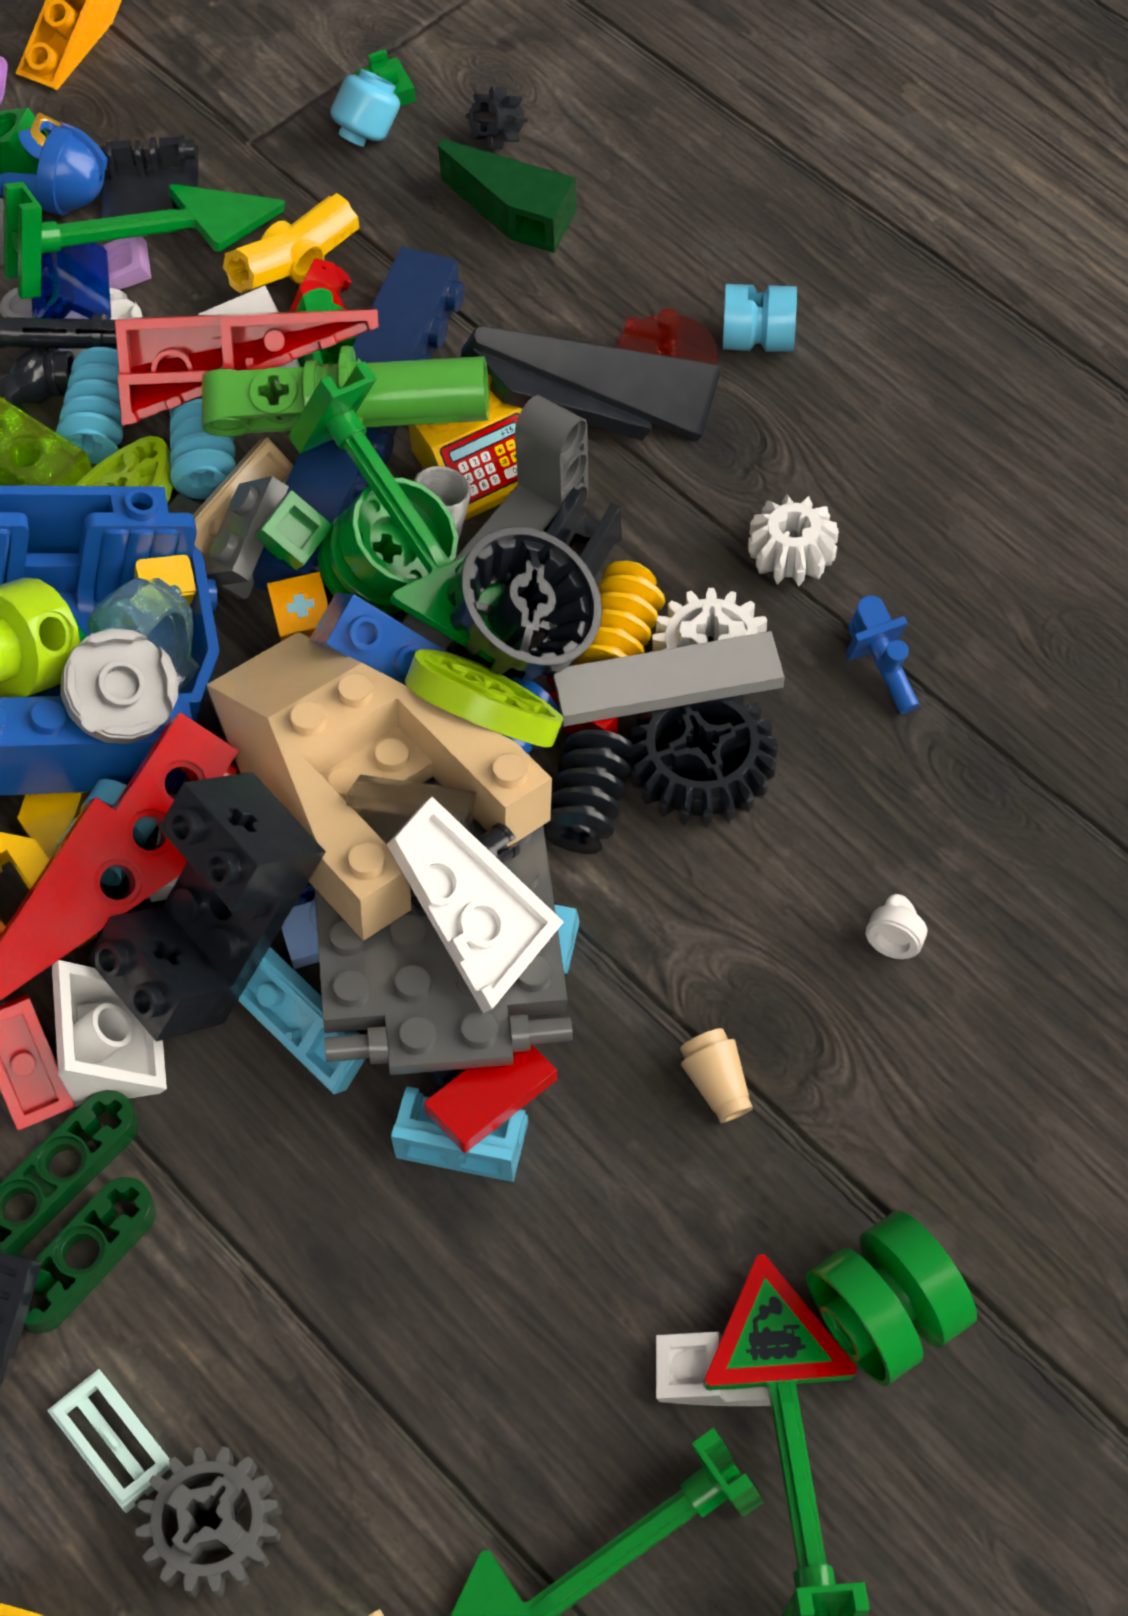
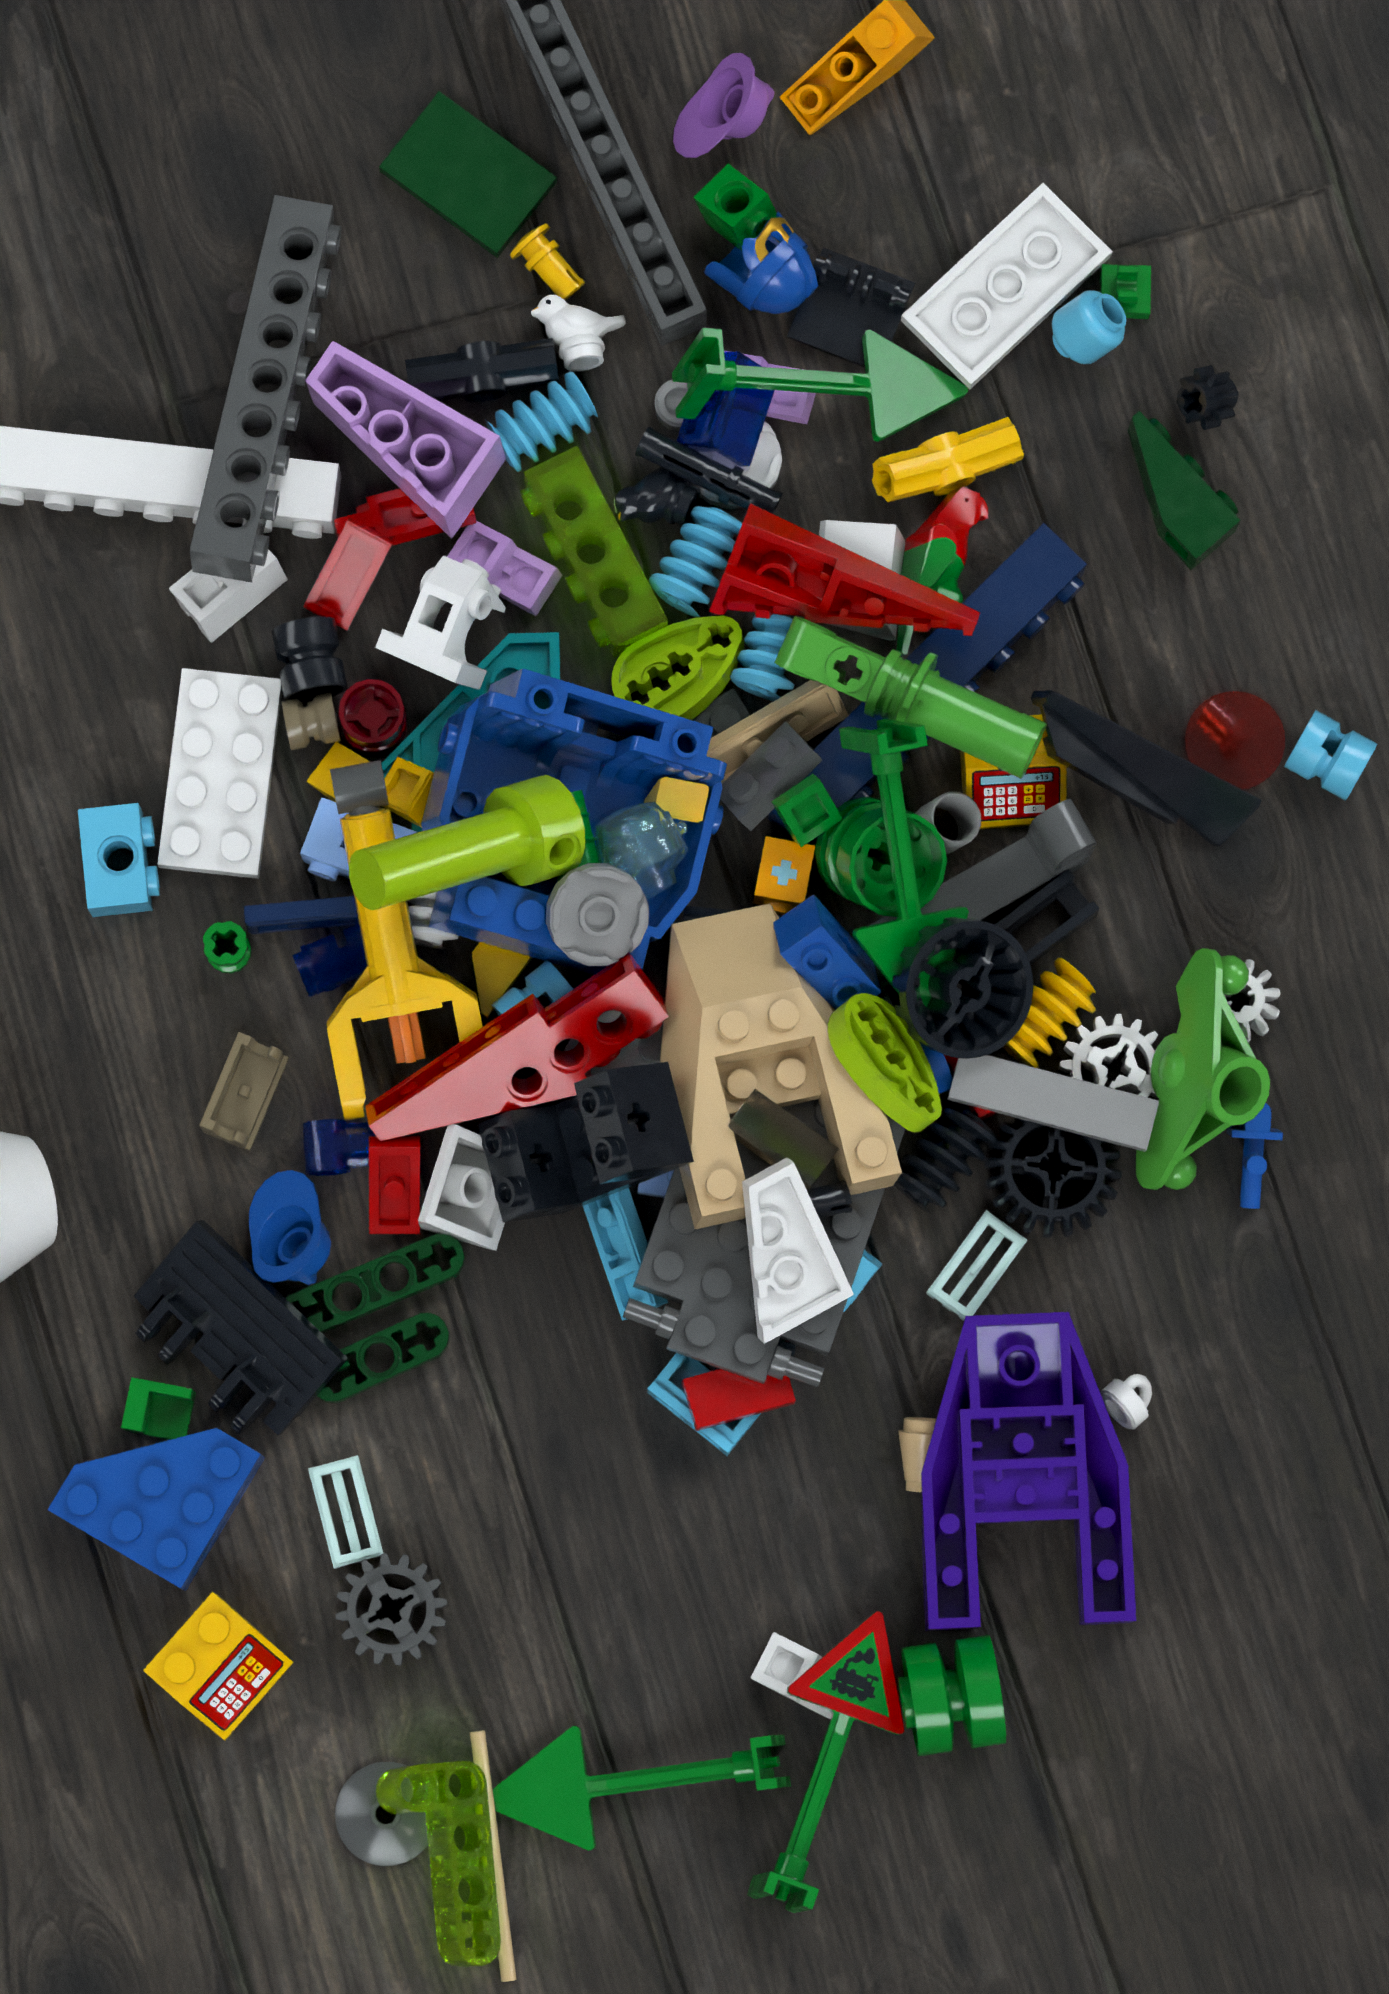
camera: 20 degrees right, 20 degrees up
none -> white plate [901,183,1112,390]
none -> dark purple wedge [921,1312,1136,1631]
none -> light aqua tile [926,1210,1027,1321]
none -> bright green piece [1136,948,1270,1190]

